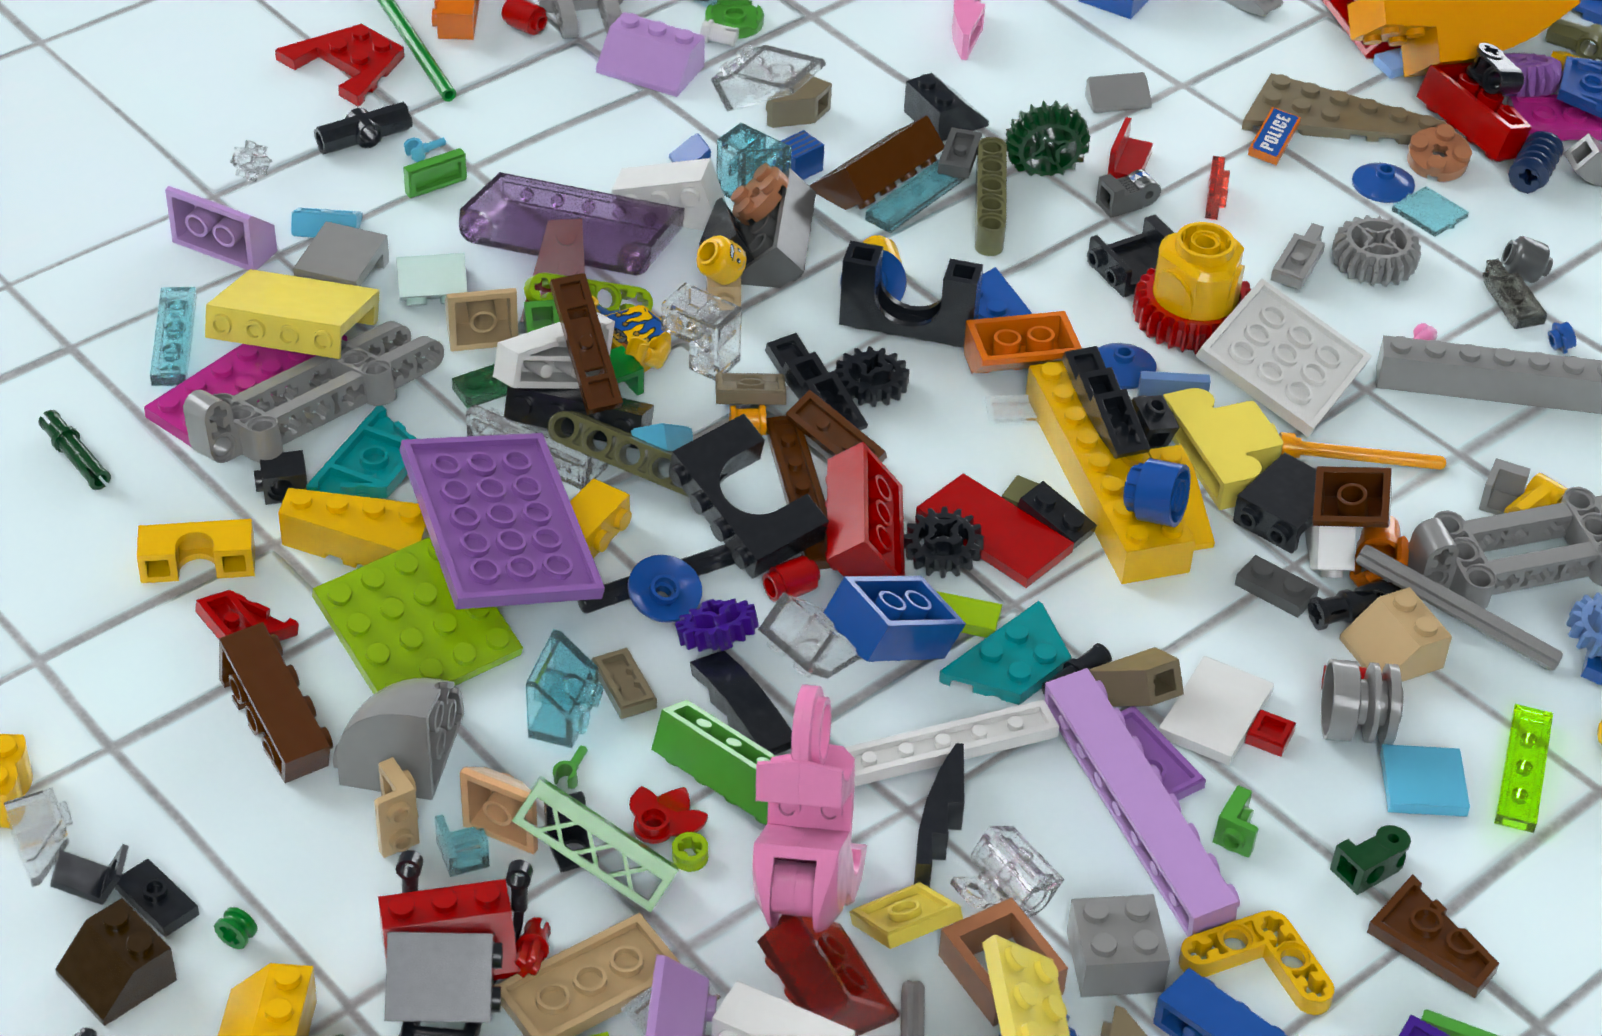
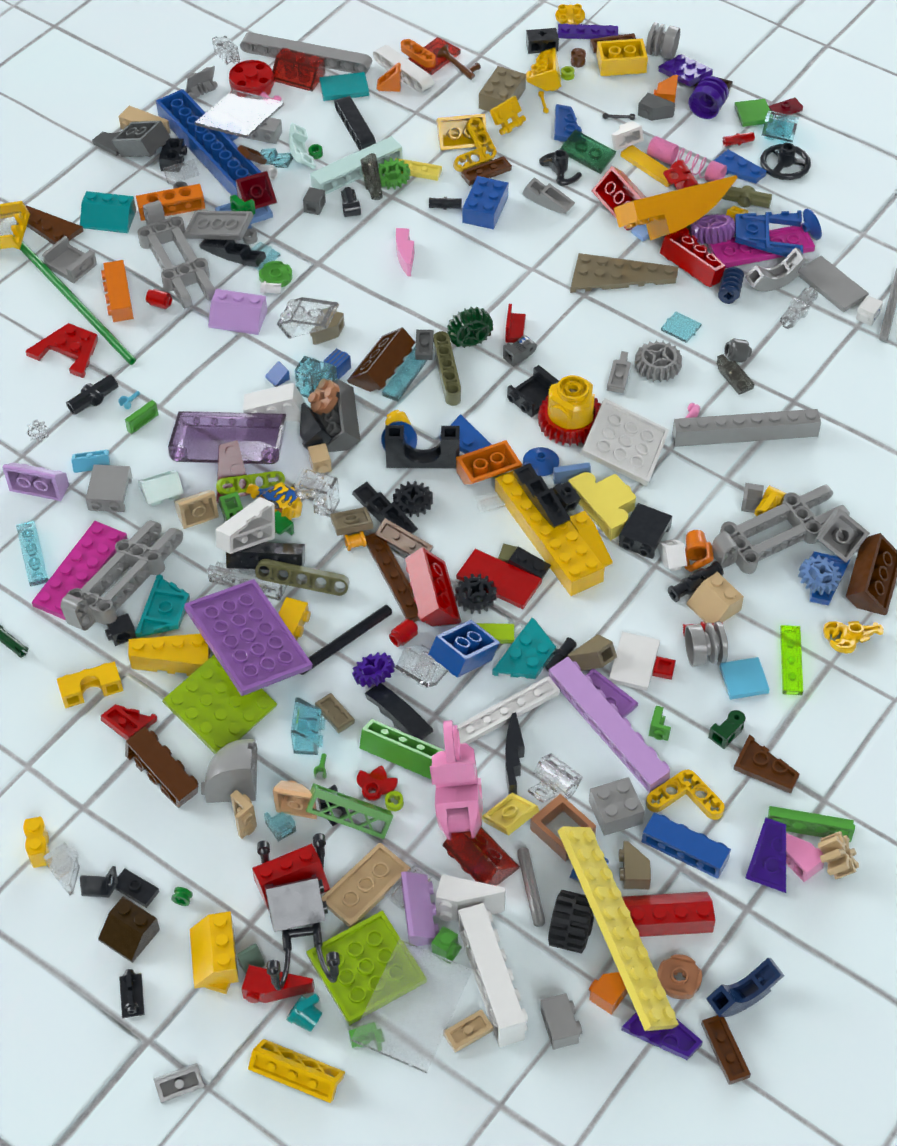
camera: 10 degrees left, 10 degrees up
light yellow panel [205,269,380,359] -> none
clear green plate [451,364,508,409] -> none
red axle [515,917,551,977] -> none
reddish brown hinge [550,273,623,415] -> none
blue dish [628,555,702,623] -> none
medium azure slope [631,423,693,451] -> none
black arch [668,414,829,579] -> none
yellow head [696,235,747,285] -> none
black slope [904,73,989,141] -> none
light grey slope [1085,72,1152,113] -> none
blue piece [1123,458,1191,527] -> none
clear red plate [1205,156,1230,220] -> none
dark grey plate [1235,555,1319,618] -> none
tile [1248,107,1301,166] -> none
light orange piece [1279,432,1447,470] -> none
reddish brown slope [1313,466,1392,528] -> none
blue dish [1352,162,1415,203] -> none
light grey axle [1356,545,1563,671] -> none
nougat plate [1407,124,1472,182] -> none
black piece [1466,43,1524,94] -> none
blue plate [1548,322,1577,354] -> none

